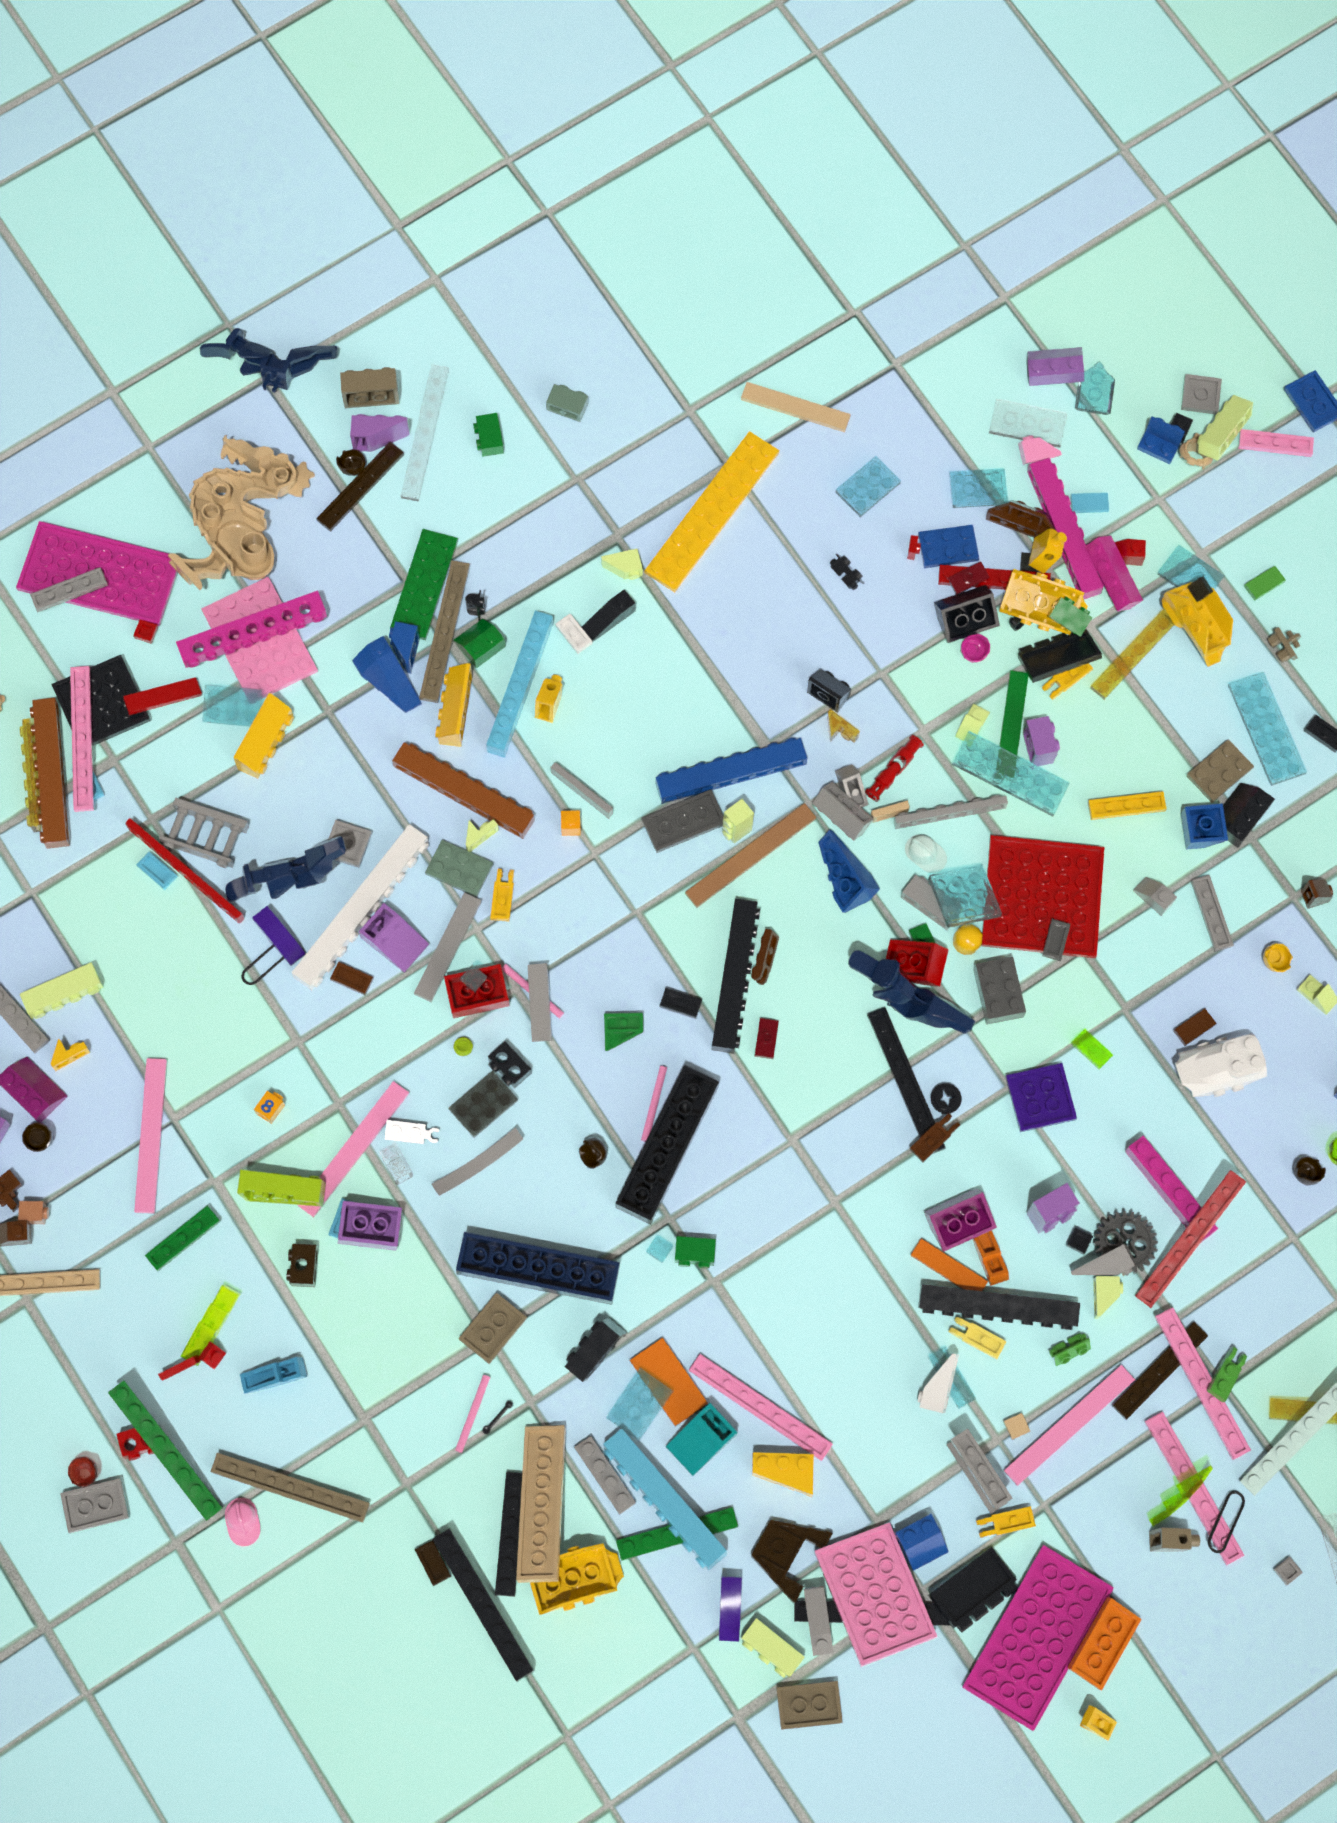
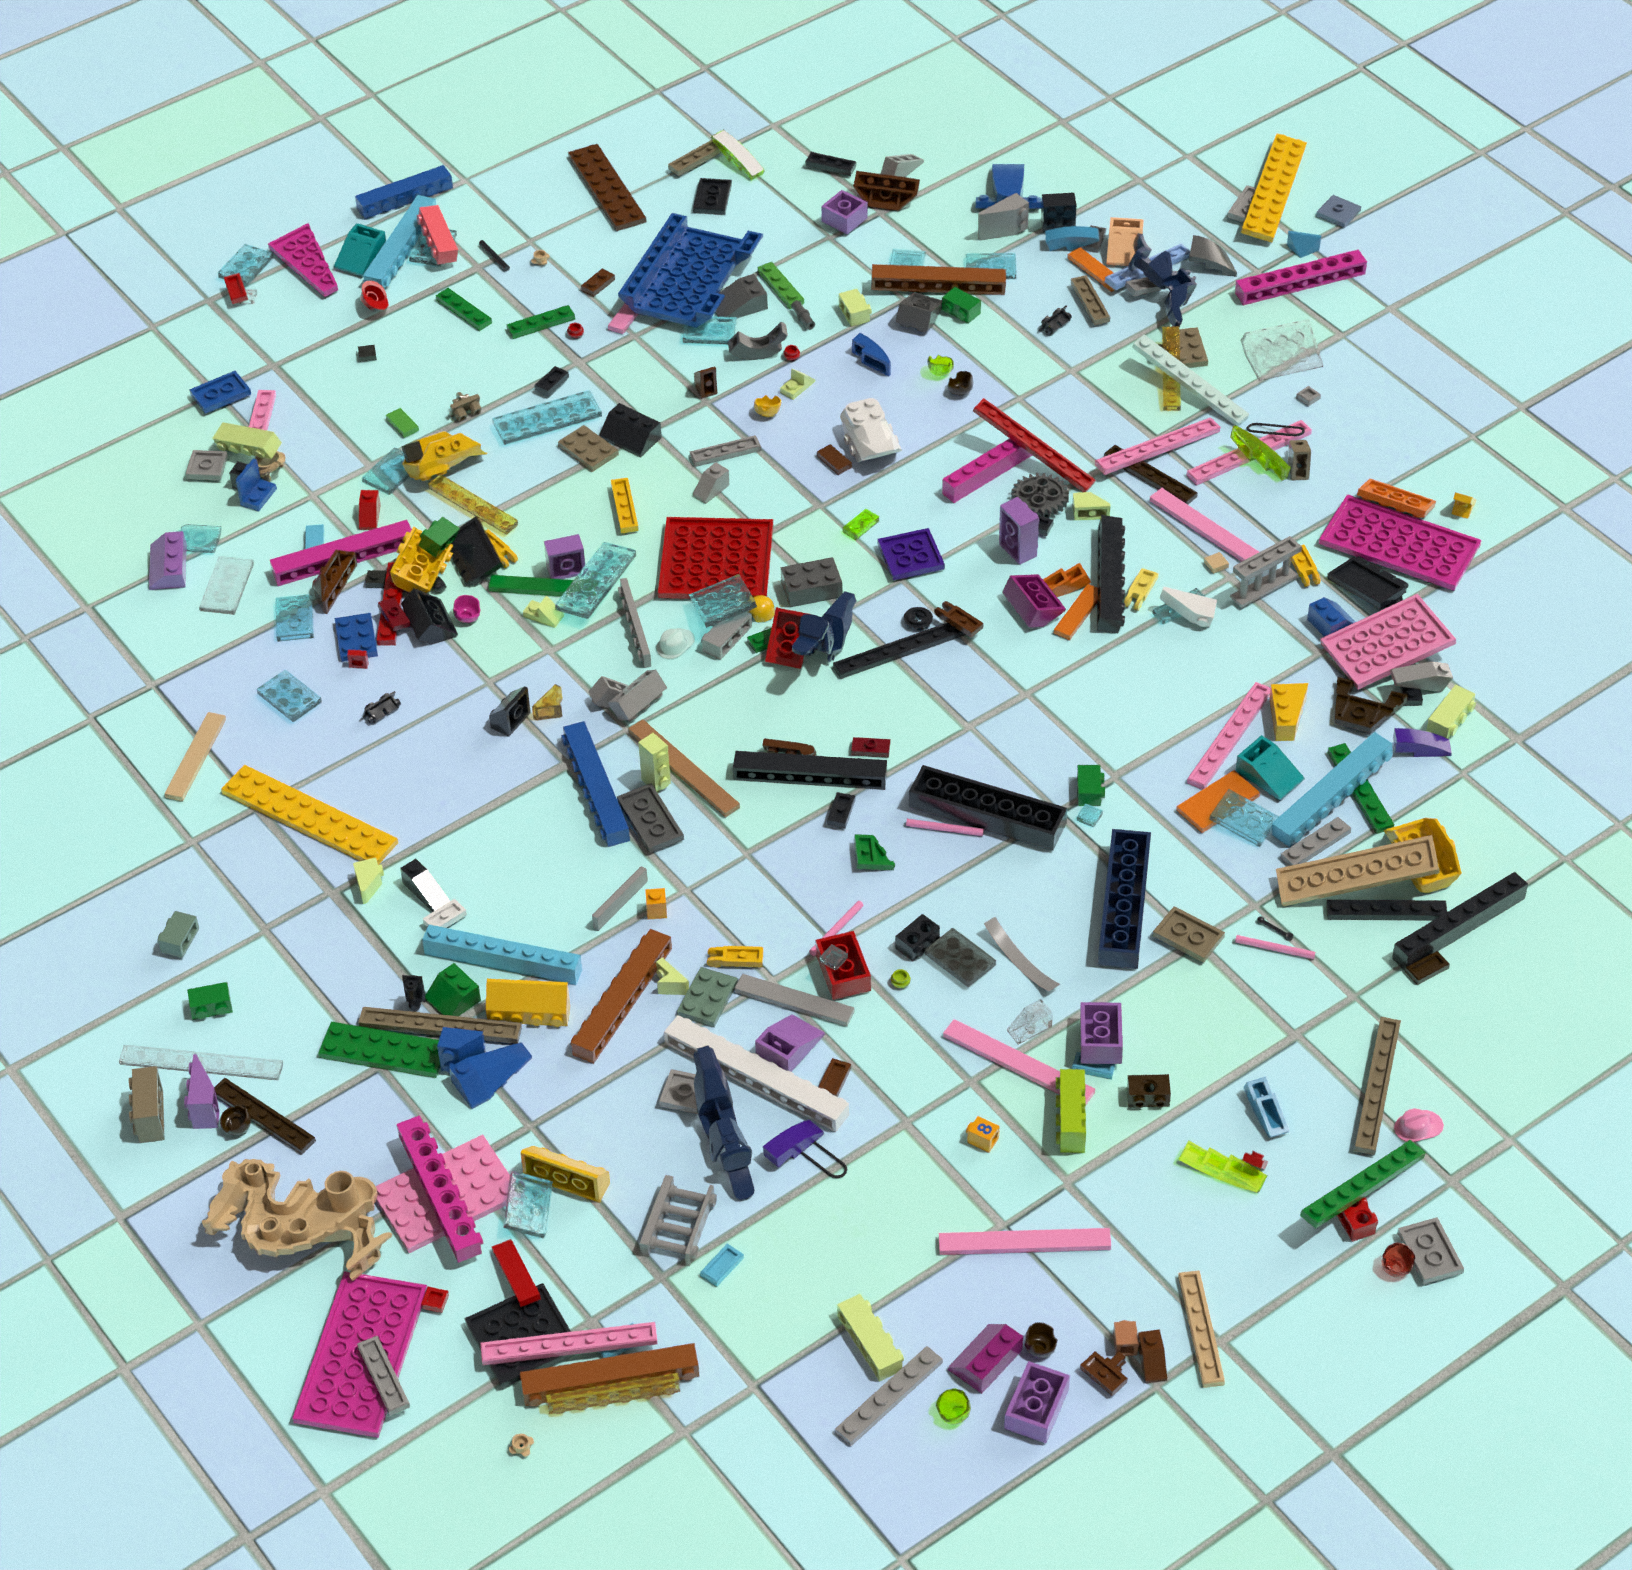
camera: 90 degrees left, 25 degrees down
yellow slope [50,1039,90,1072] -> none
red tile [125,818,244,924] -> none
green plate [145,1205,220,1272] -> none
red tile [158,1355,201,1381] -> none
dark blue piece [199,328,338,393] -> none
plate [385,1119,439,1144] -> none
light grey tile [528,963,552,1042] -> none
yellow torso [535,674,563,723] -> none
black wedge [564,1317,628,1382] -> none
dark brown hair [579,1137,607,1169] -> none
dark tan plate [776,1681,843,1730] -> none
blue wedge [818,830,880,913] -> none
red piece [865,735,924,802] -> none
tan tile [870,800,910,823] -> none
bright pink slope [1018,435,1062,465] -> none
yellow torso [1029,528,1067,574] -> none
dark grey tile [1042,919,1070,961] -> none
bright green hinge [1049,1333,1091,1366] -> none
light grey slope [1071,1244,1135,1276] -> none
dark pink brick [1085,535,1143,611] -> none
blue slope [1181,803,1228,850] -> none
bright green hinge [1207,1346,1247,1403] -> none

